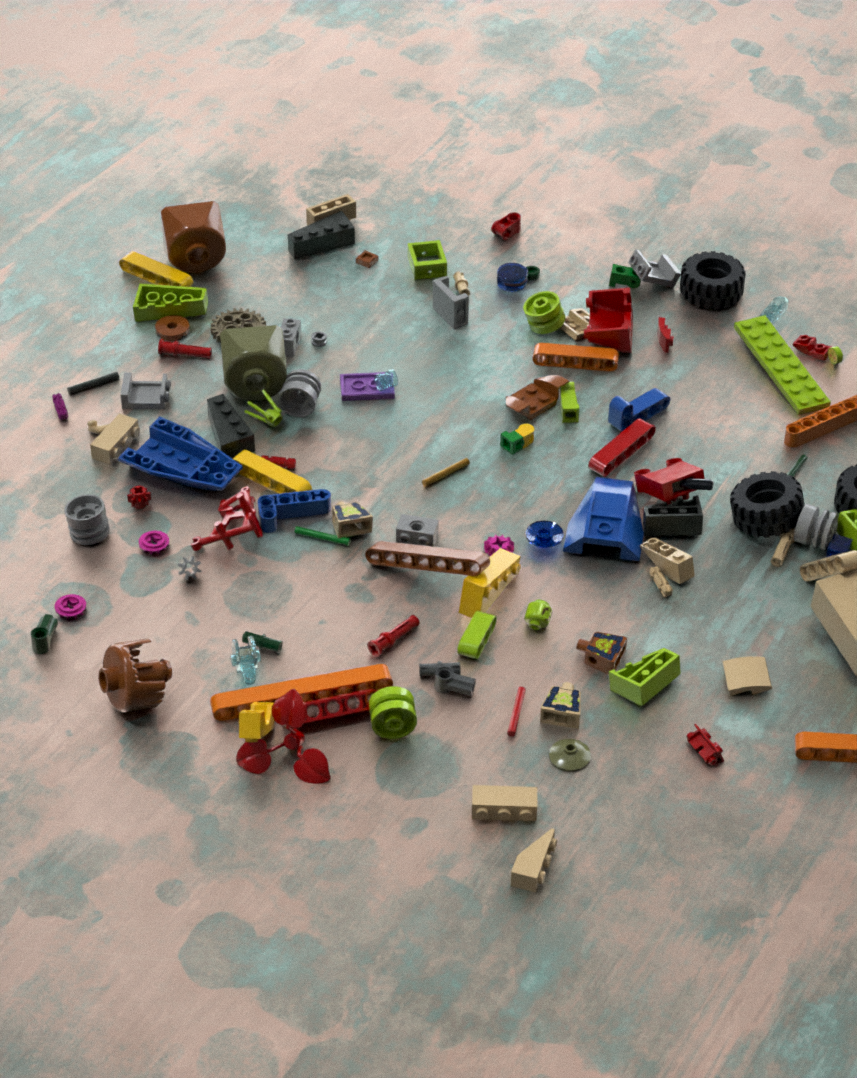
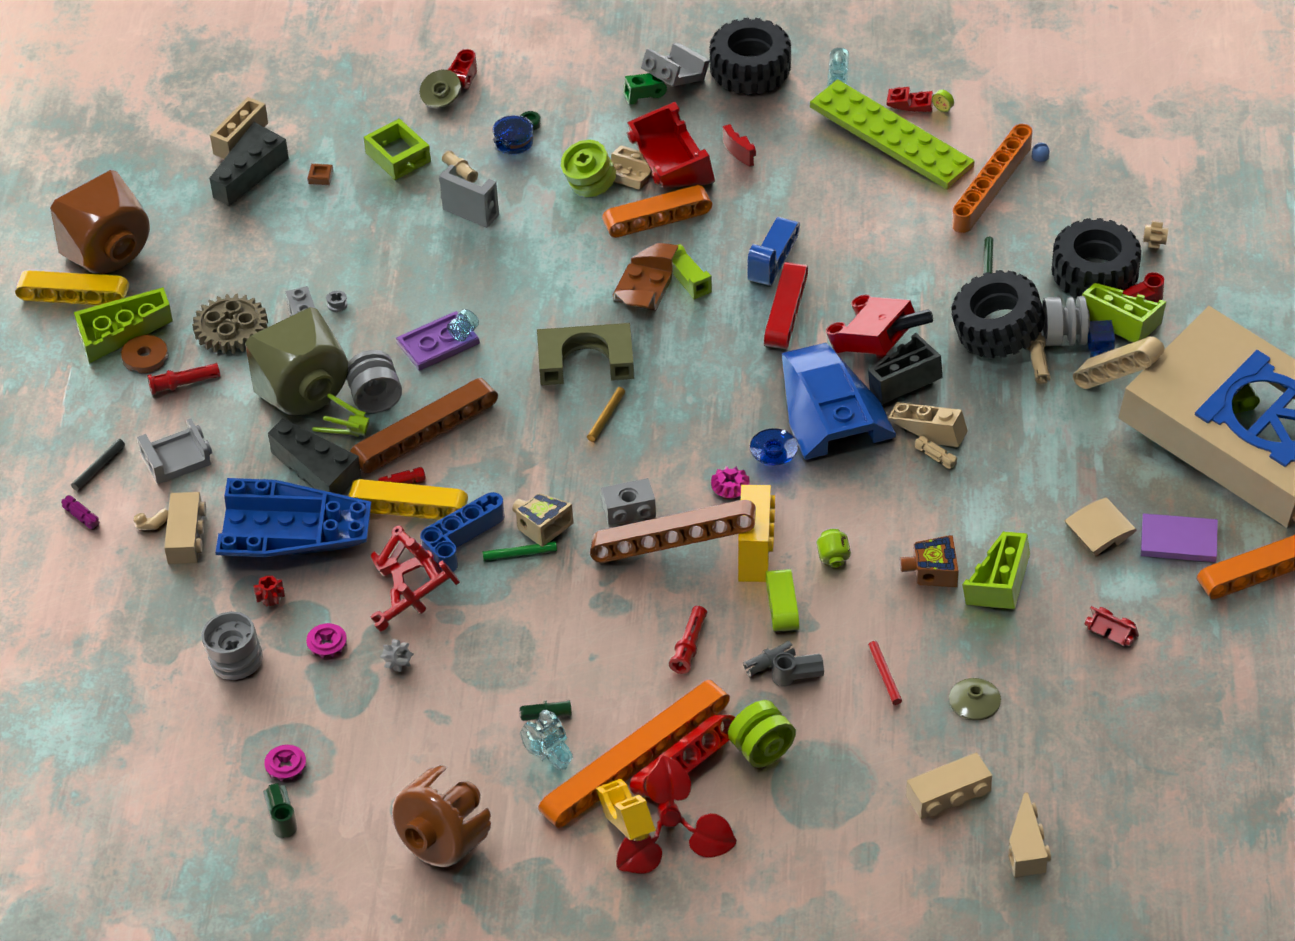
camera: 25 degrees left, 5 degrees up
green leg [500,424,534,455] -> none
tan torso [540,682,581,729] -> none
none -> dark orange beam [350,378,498,474]
none -> olive dish [419,70,461,108]
none -> olive arch [537,323,634,386]
none -> medium lavender tile [1141,513,1218,562]

